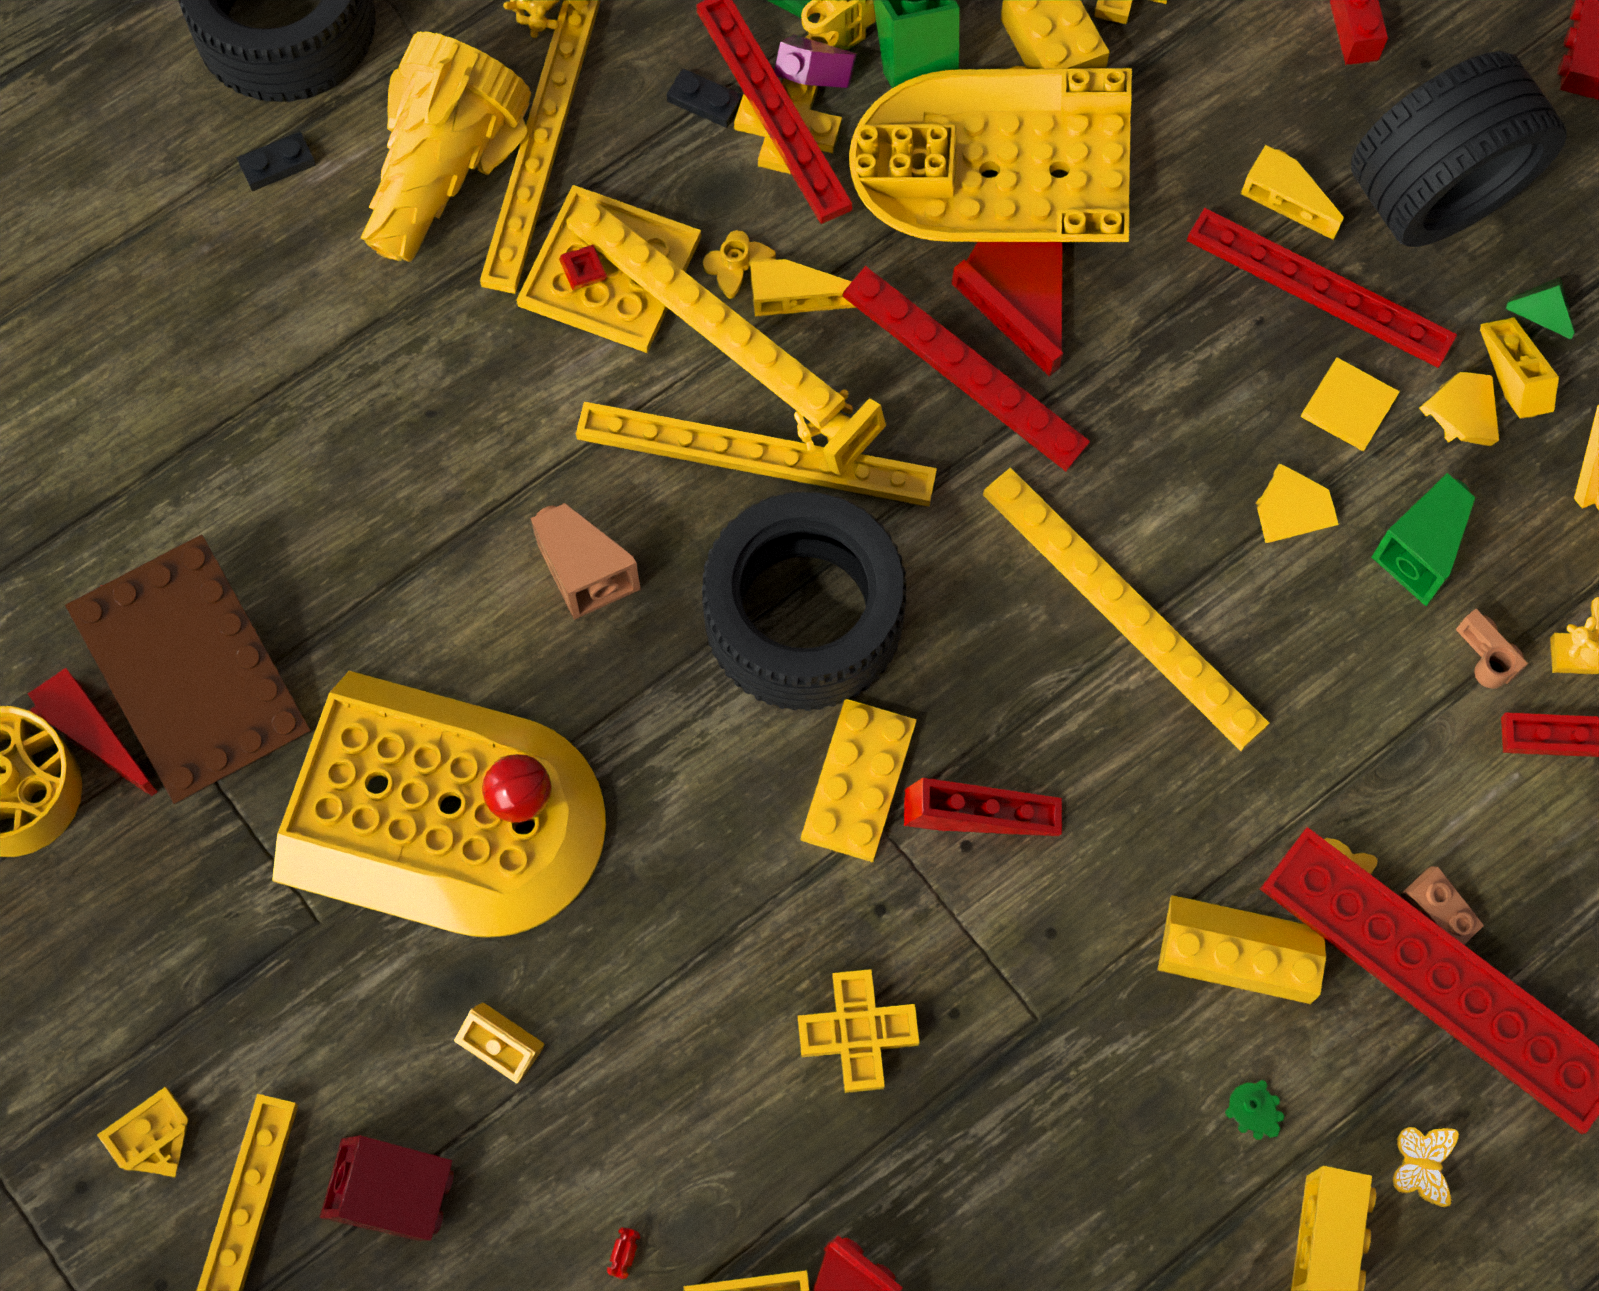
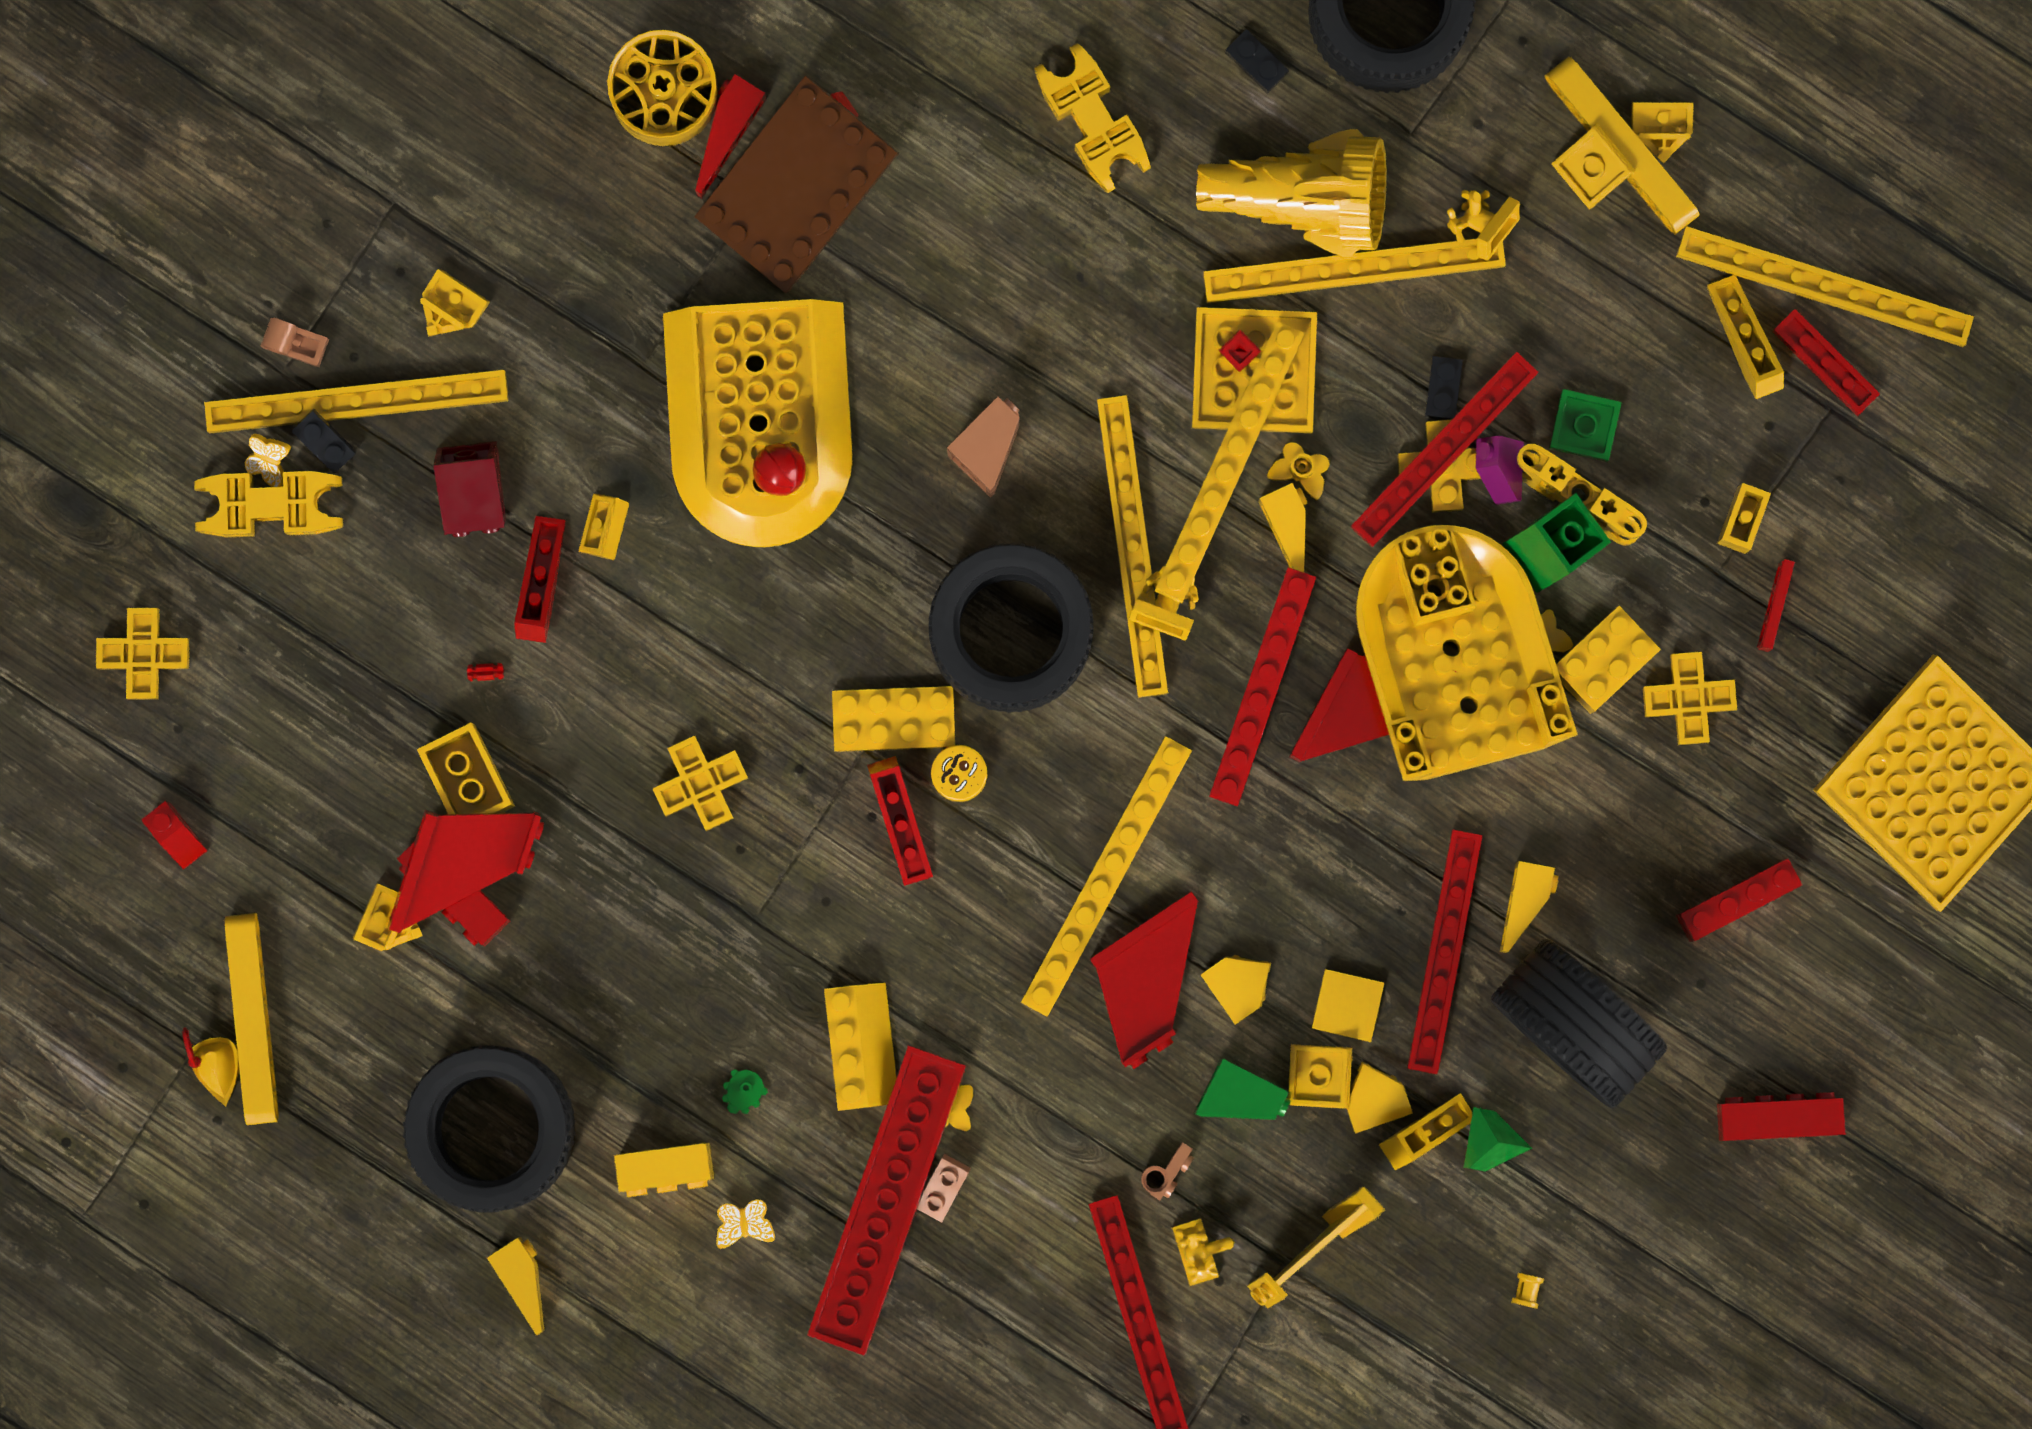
camera: 70 degrees right, 15 degrees up
none -> red slope [514,516,566,643]
none -> yellow head [931,745,987,802]
none -> yellow piece [1034,43,1151,193]
none -> red piece [1090,892,1198,1069]
none -> yellow tile [1288,1044,1352,1109]

